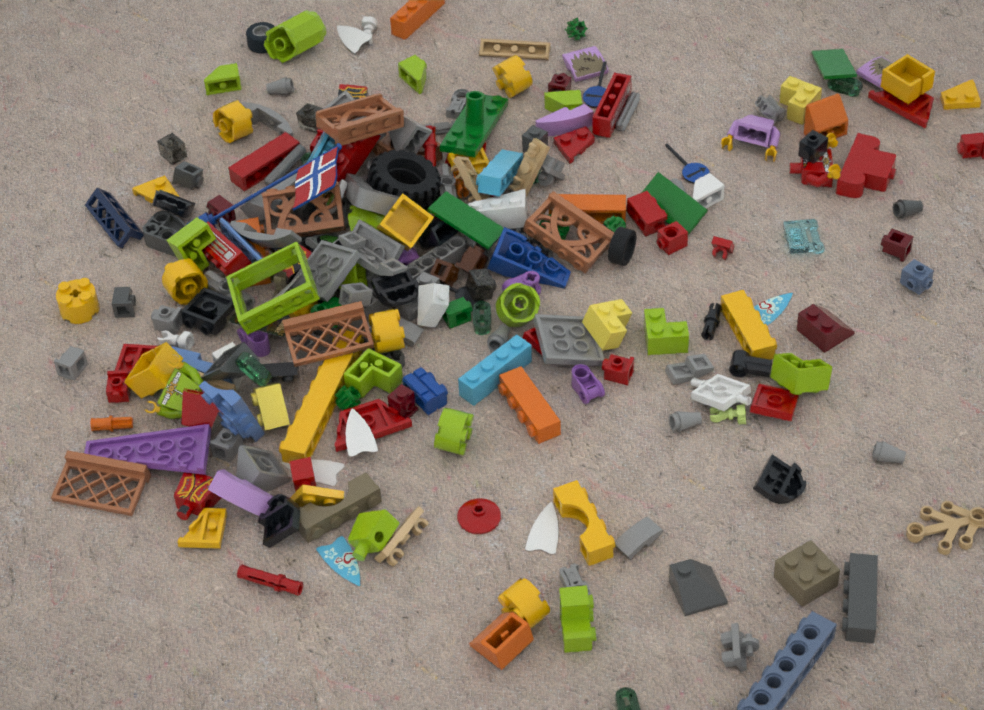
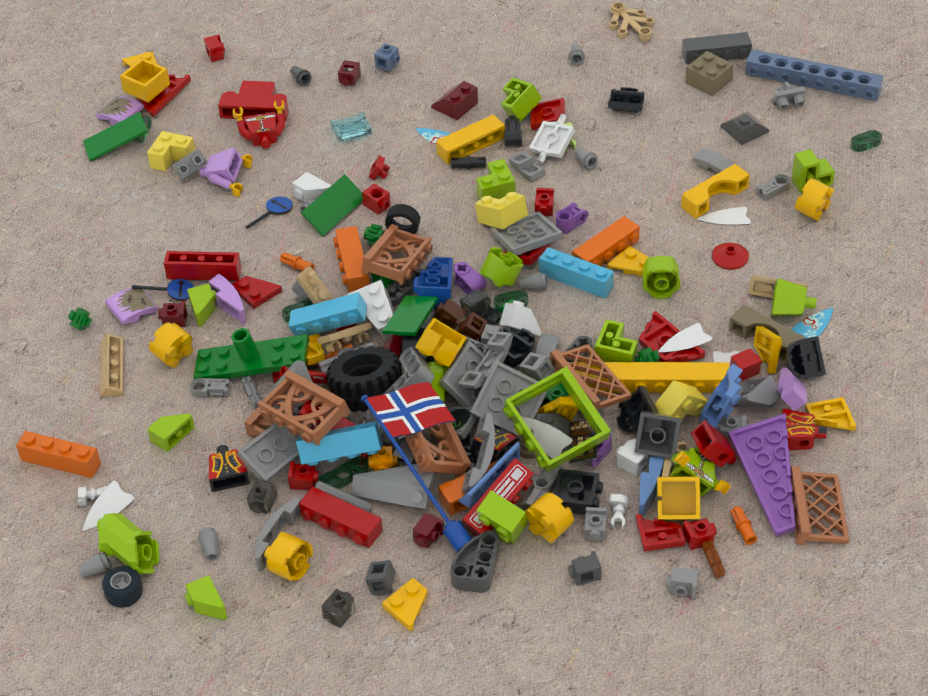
camera: 105 degrees left, 0 degrees up
yellow brick [56,278,100,324] -> none
dark blue fence [85,187,144,248] -> none
black slope [152,190,195,218] -> none
clear green beam [235,352,272,386] -> none
red pin [237,564,303,596] -> none
yellow brick [369,309,405,354] -> none
dark red brick [387,384,419,419] -> none
blue brick [402,367,448,415] -> none
orange slope [469,612,534,670] -> none
dark grey brick [522,125,548,153] -> none
red brick [626,191,667,237] -> none
black brick [798,130,828,164] -> none
orange slope [804,93,849,138] -> none
none -> orange axle [280,252,315,271]
none -> yellow wing [607,246,648,277]
none -> dark orange axle [702,540,725,578]

